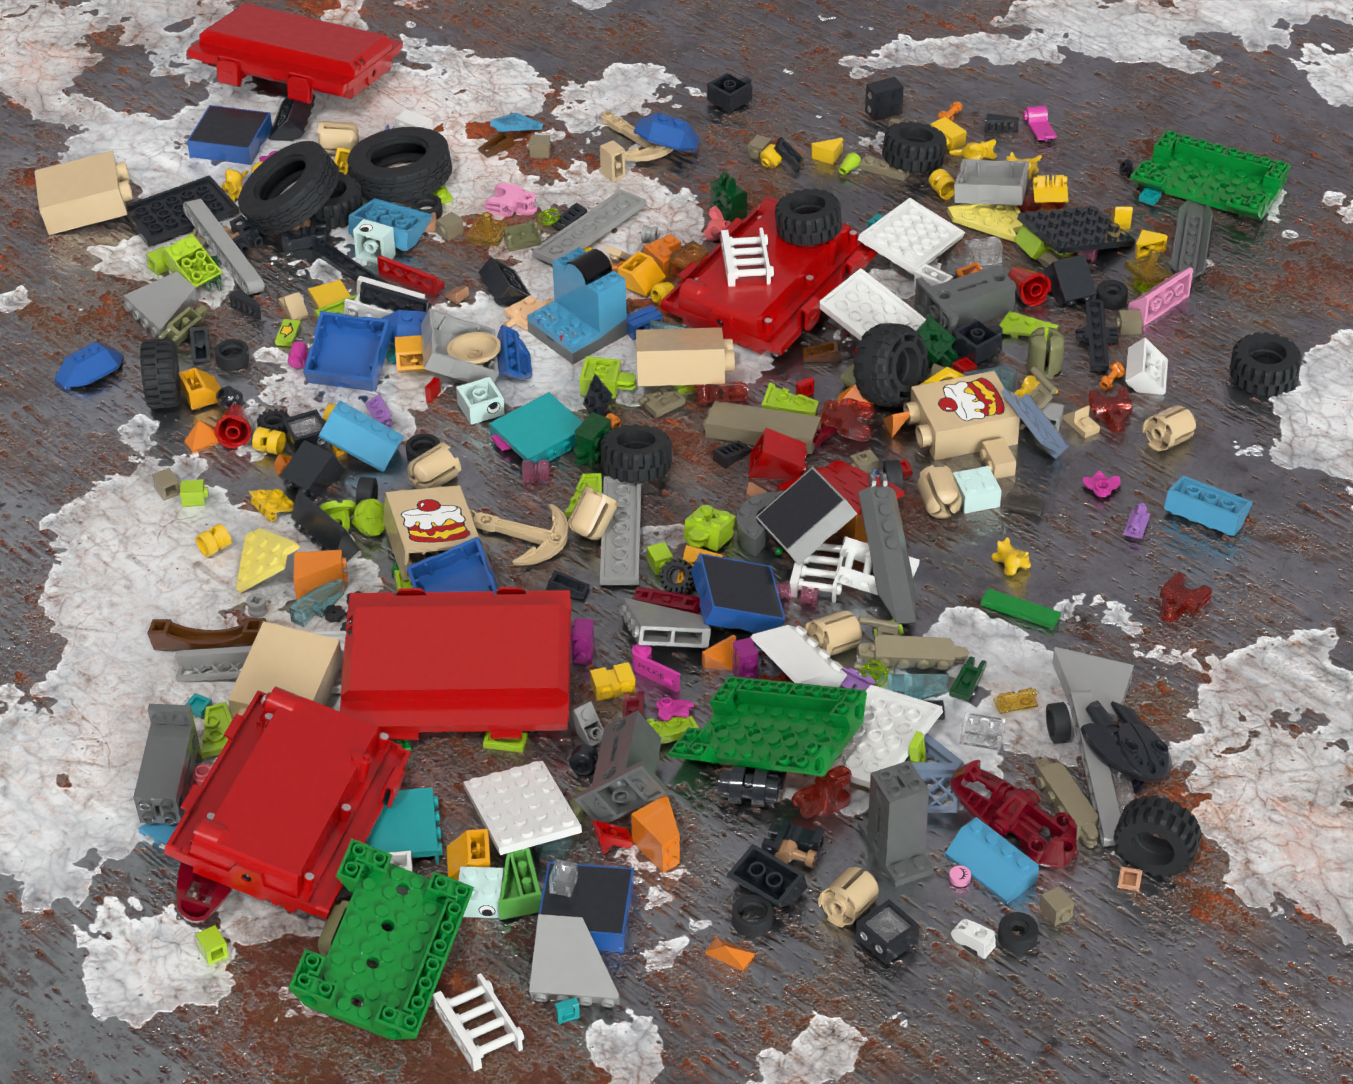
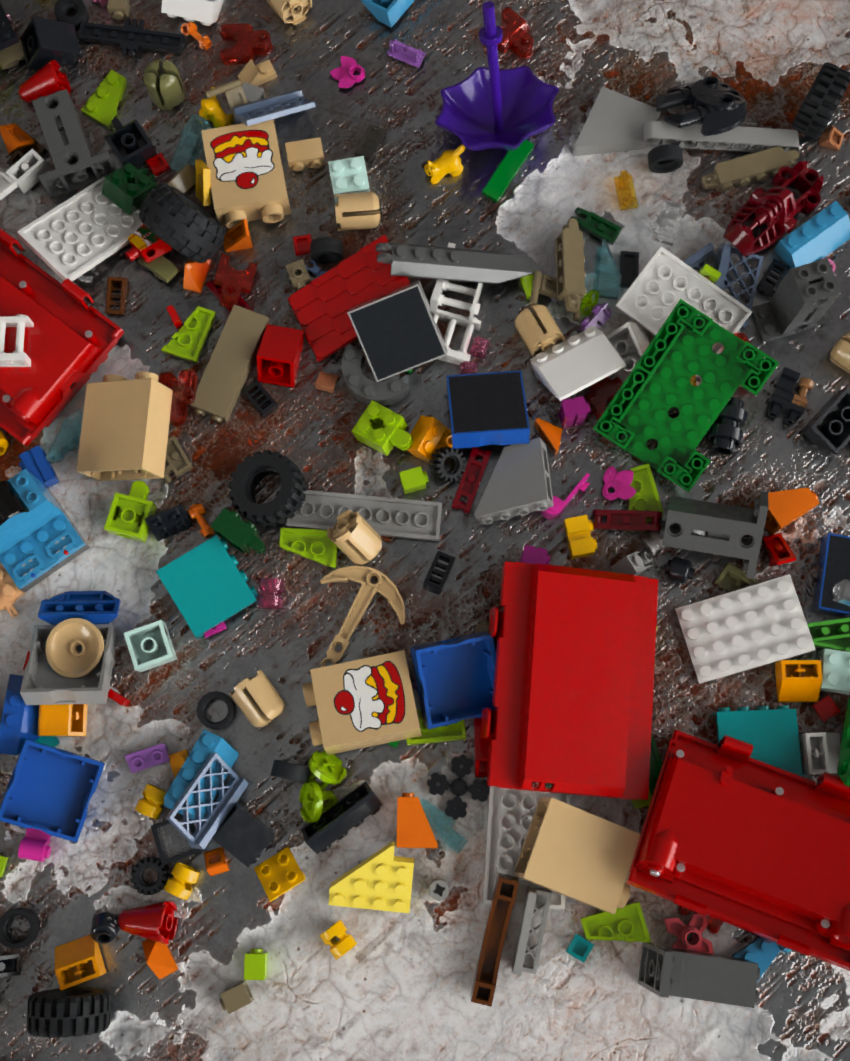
camera: 85 degrees left, 35 degrees up
none -> sand blue fence [166,752,249,850]
none -> dark purple piece [435,1,559,151]
none -> black slope [756,258,790,297]

